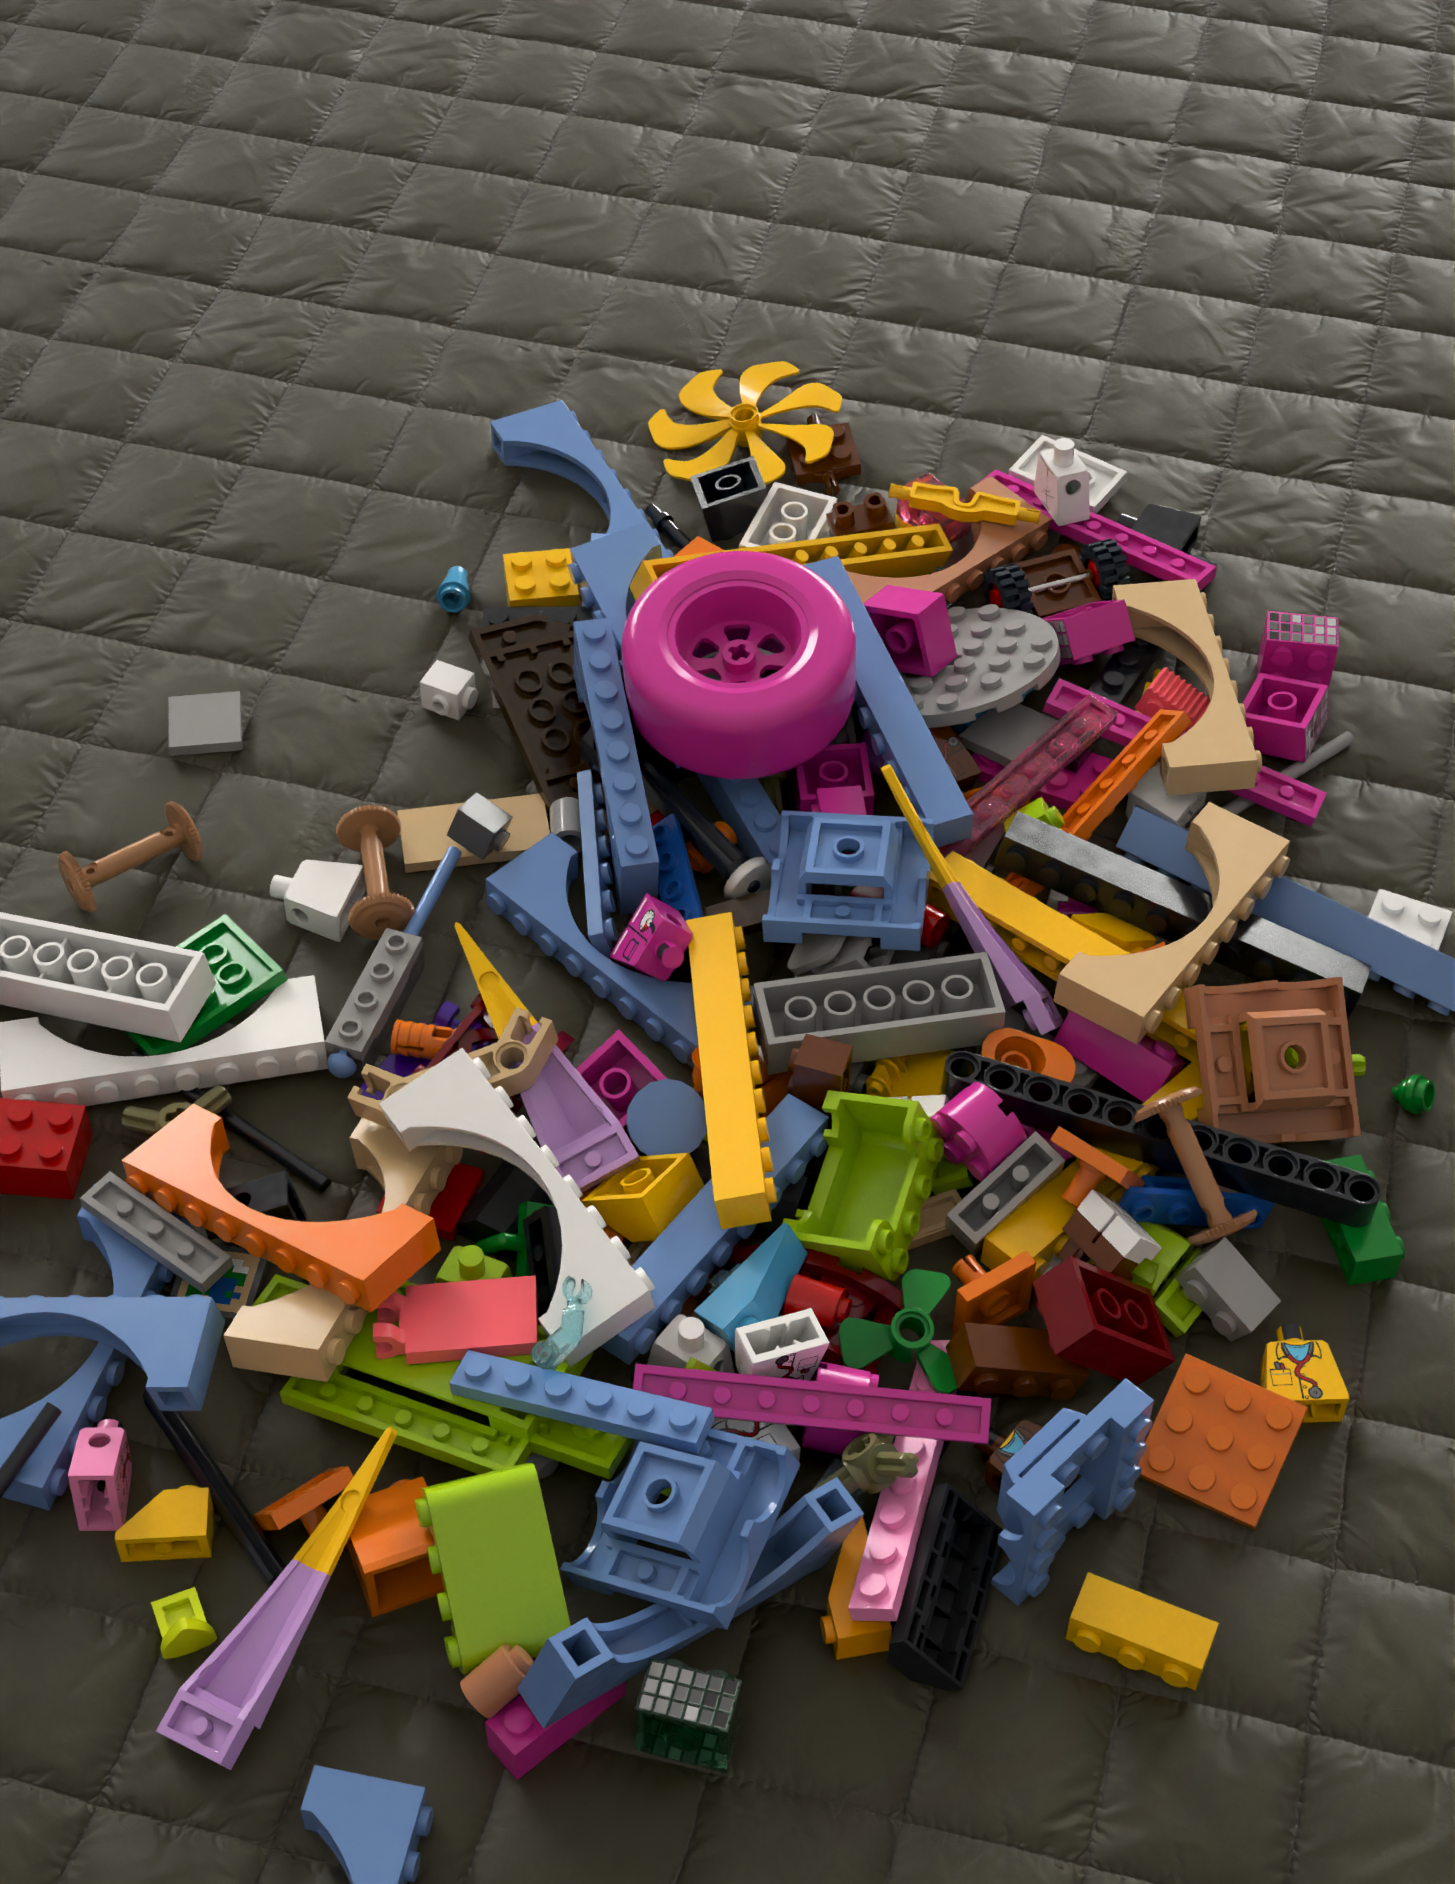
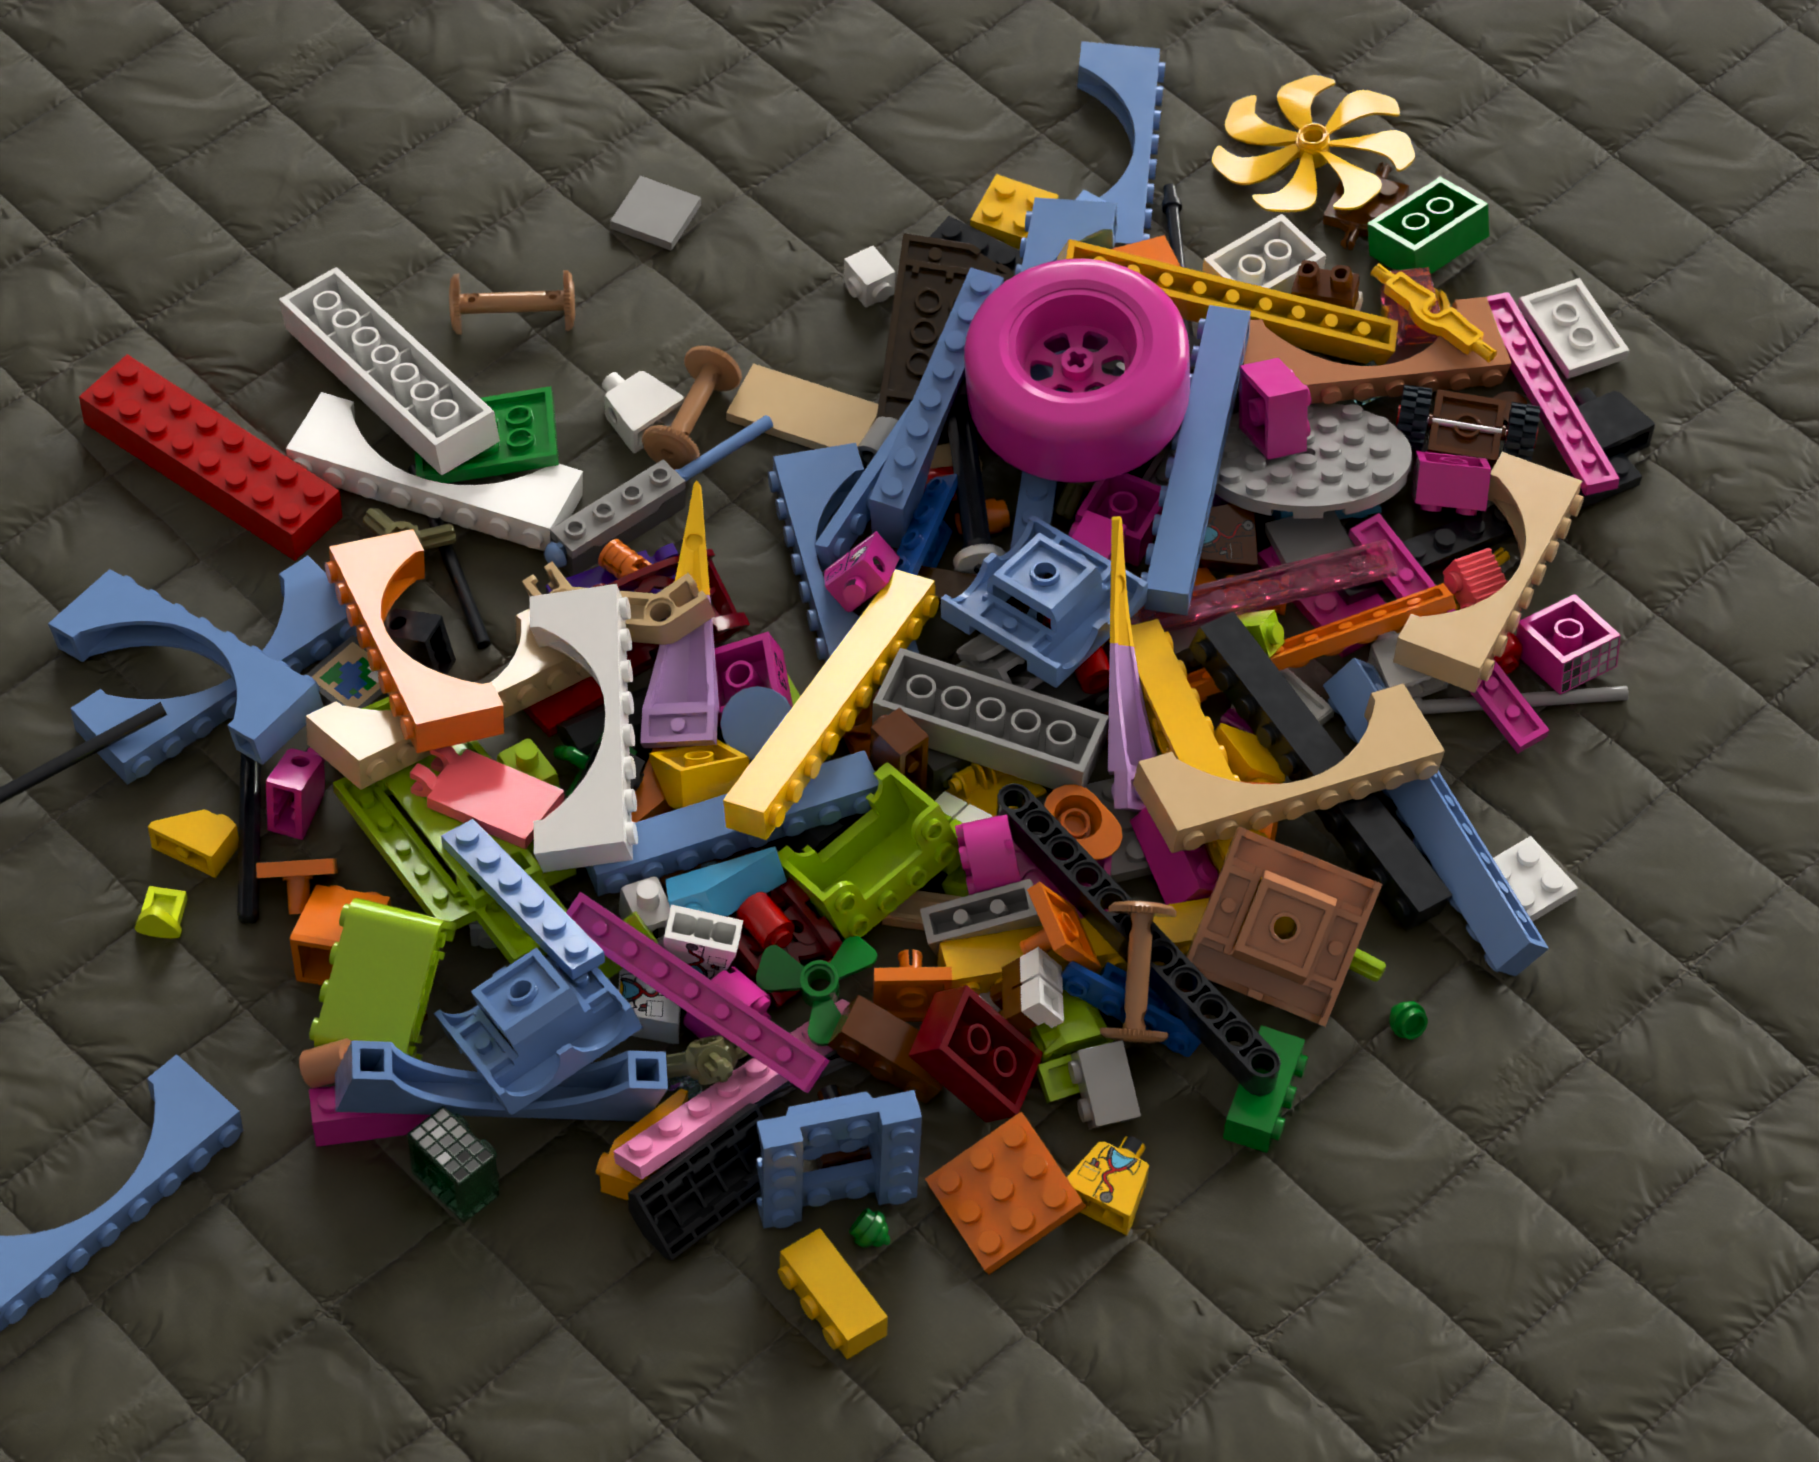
camera: 30 degrees right, 5 degrees up
bright pink torso [68,1419,132,1531] -> none
light grey plate [80,1171,233,1294] -> none
lavender plate [156,1426,397,1770] -> none
dark azure cone [436,566,470,613] -> none
dark grey brick [447,792,513,860] -> none
clear light blue arm [531,1275,593,1370] -> none
black slope [690,456,768,543] -> none
white torso [1034,438,1090,526] -> none
dark pink brick [1256,611,1339,689] -> none
none -> dark pink torso [266,747,326,840]
none -> green plate [849,1208,891,1248]
none -> green brick [1367,176,1490,283]

